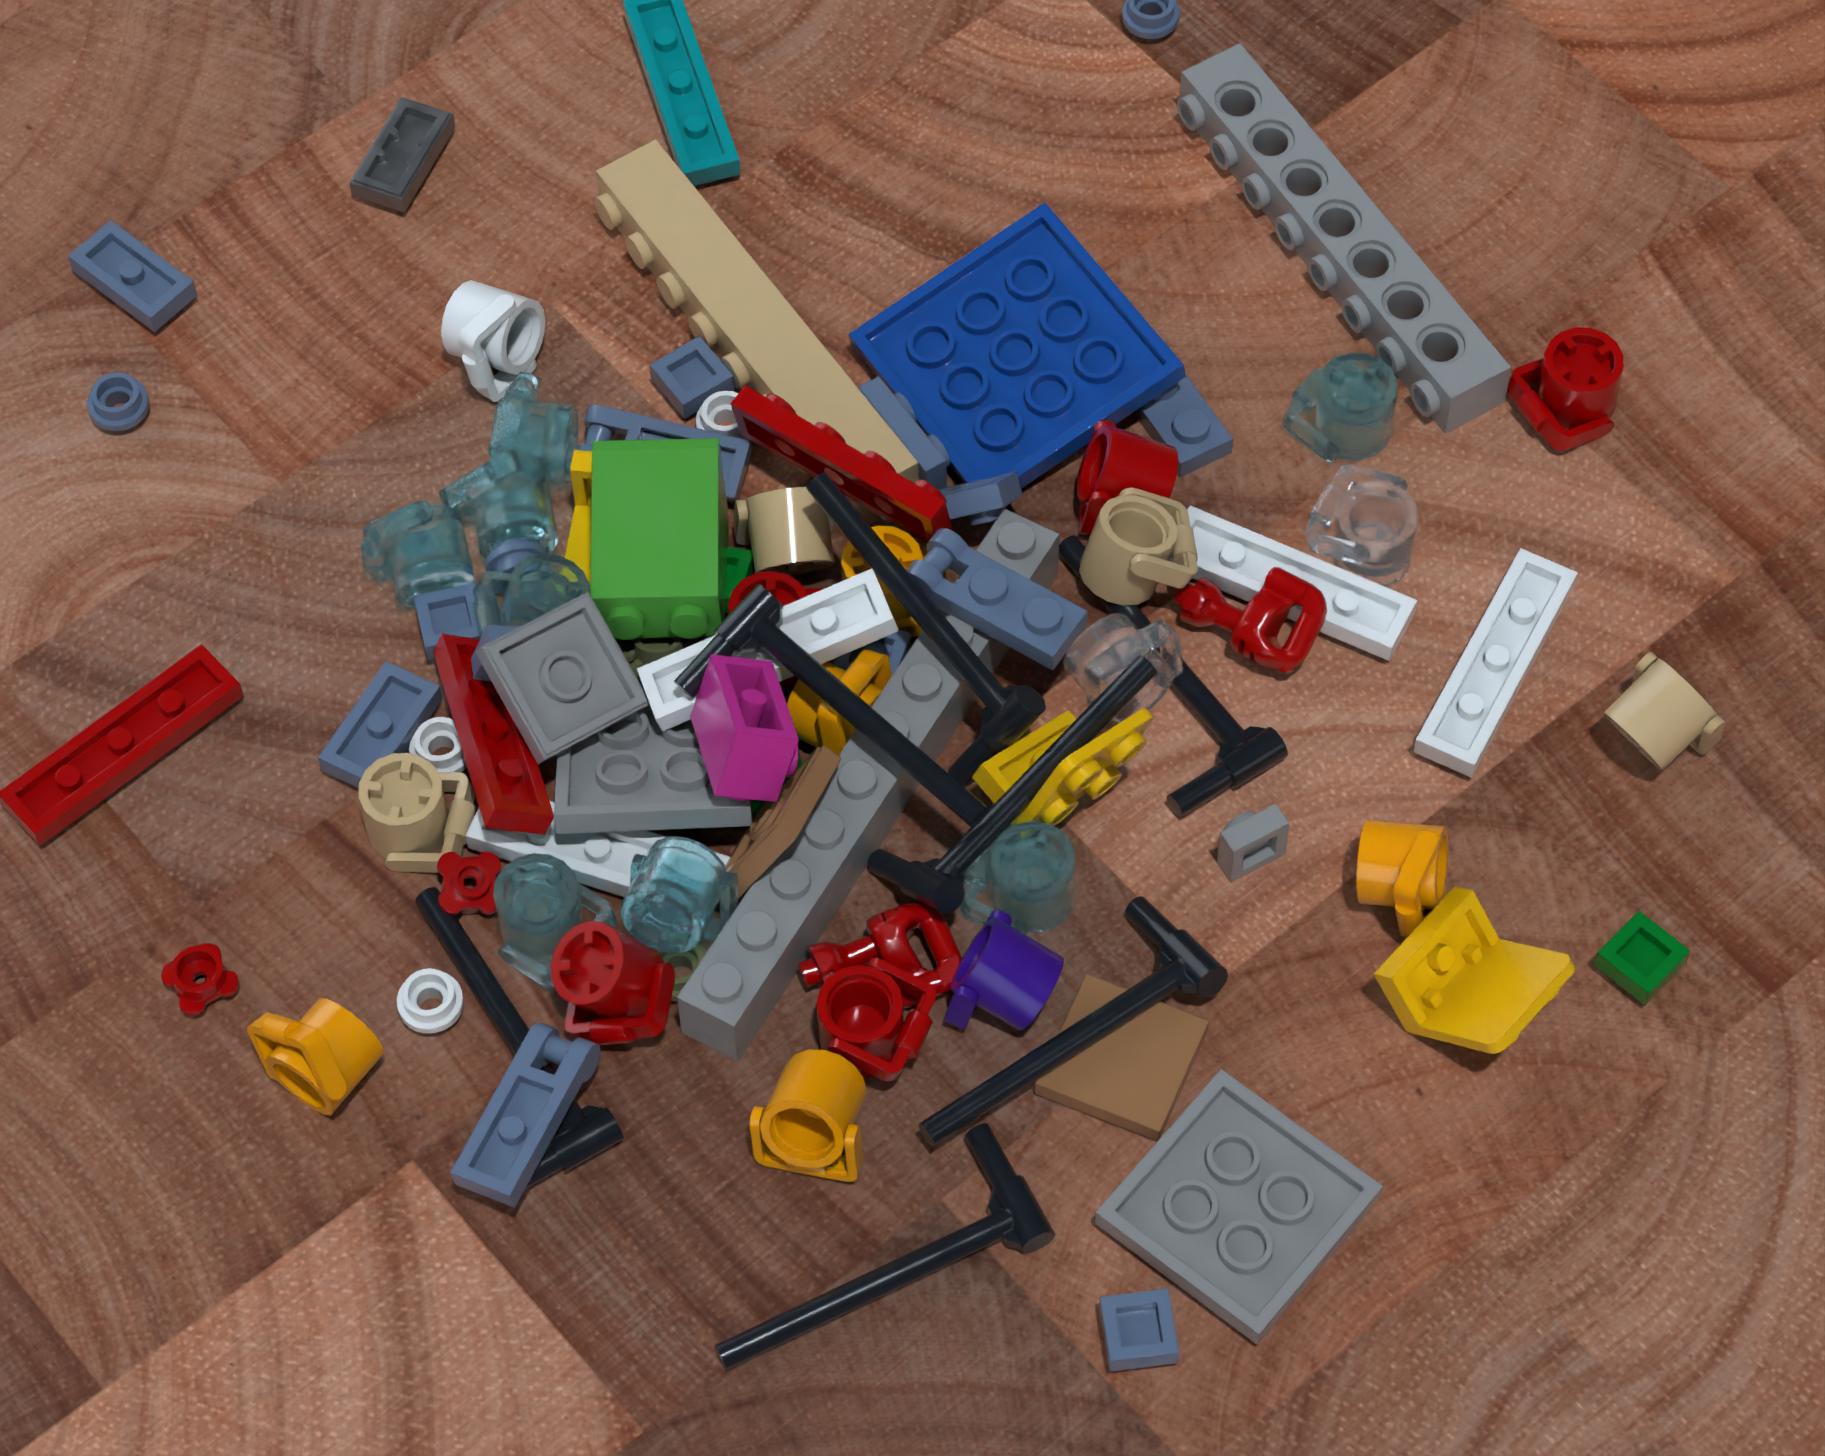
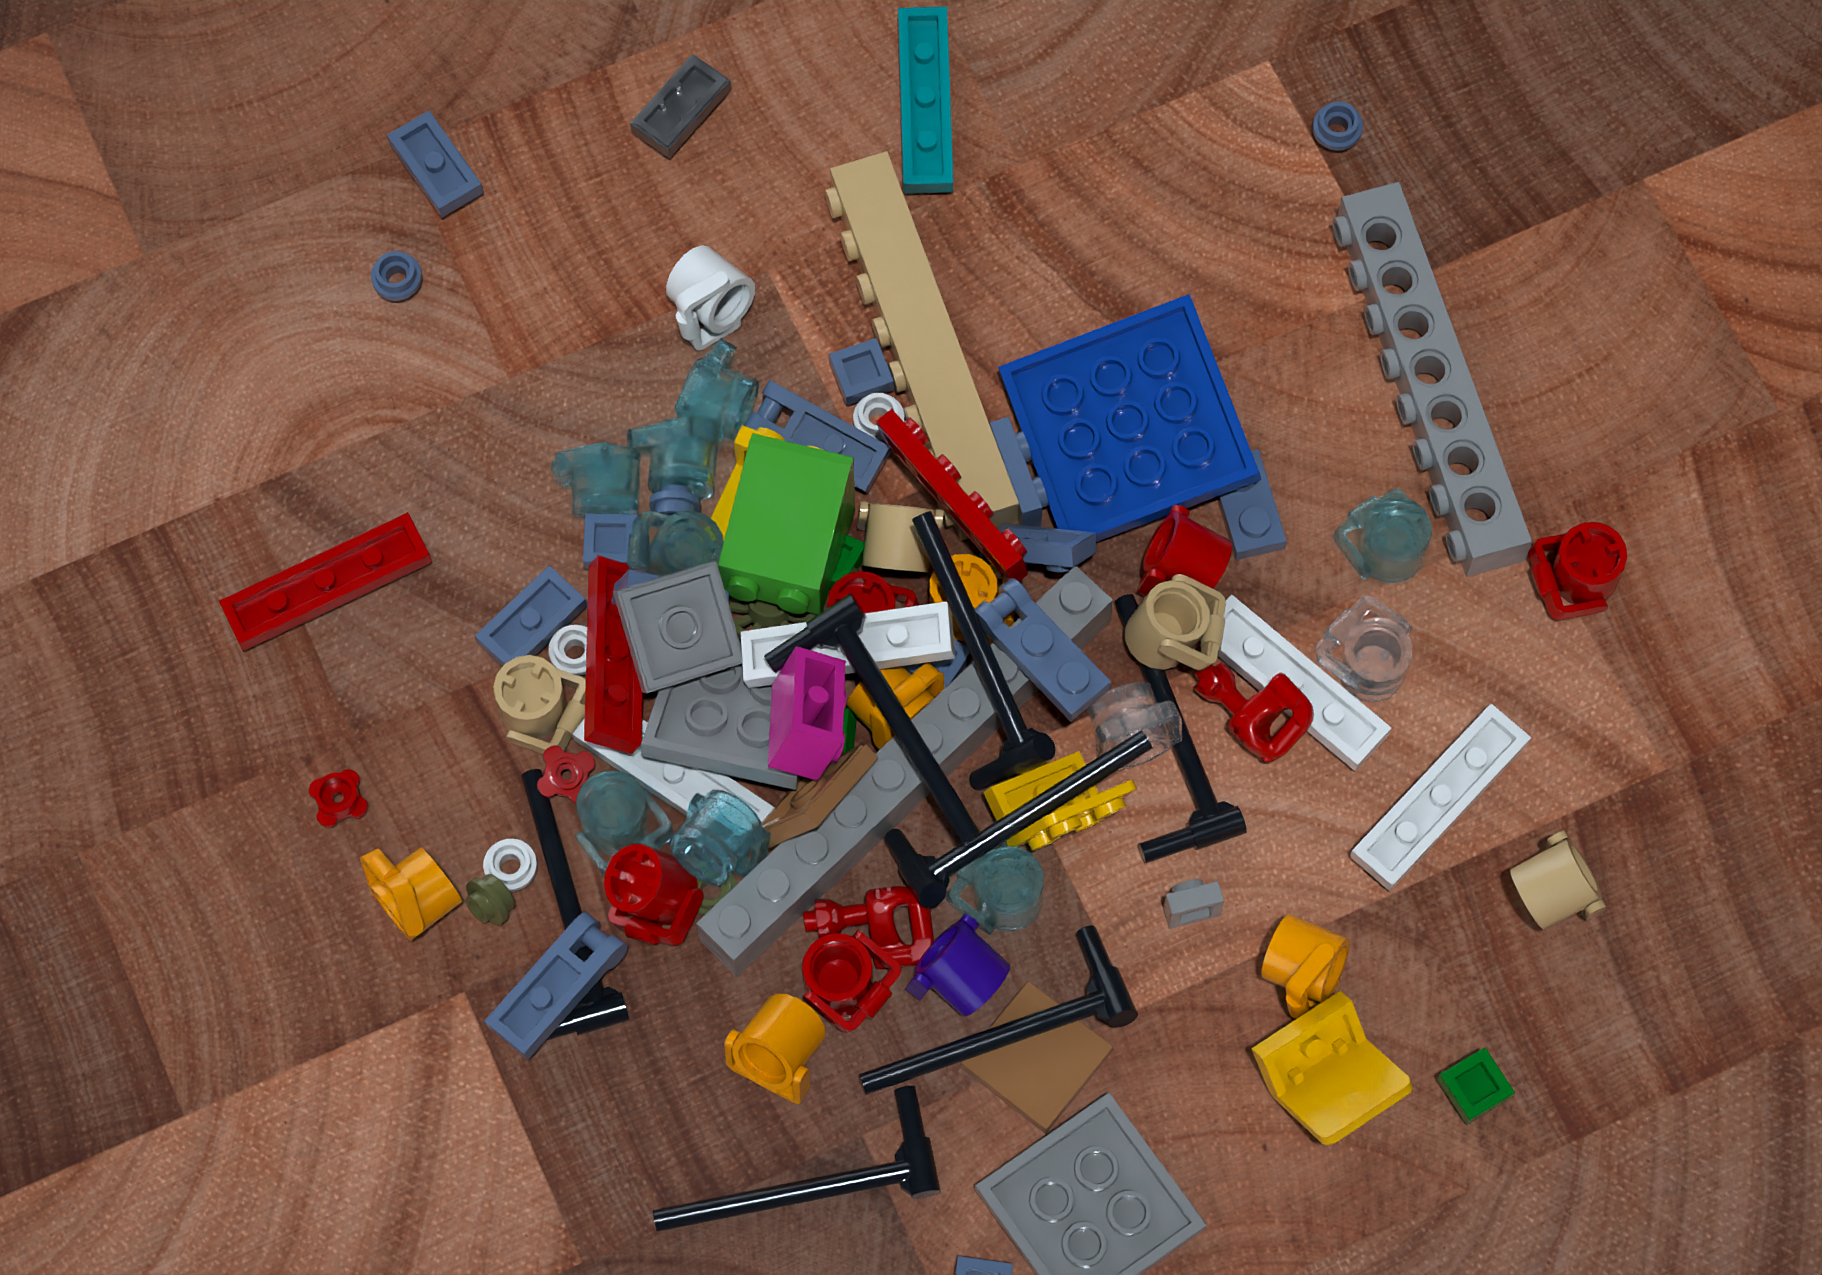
camera: 15 degrees right, 10 degrees up
none -> olive plate [465,874,515,926]

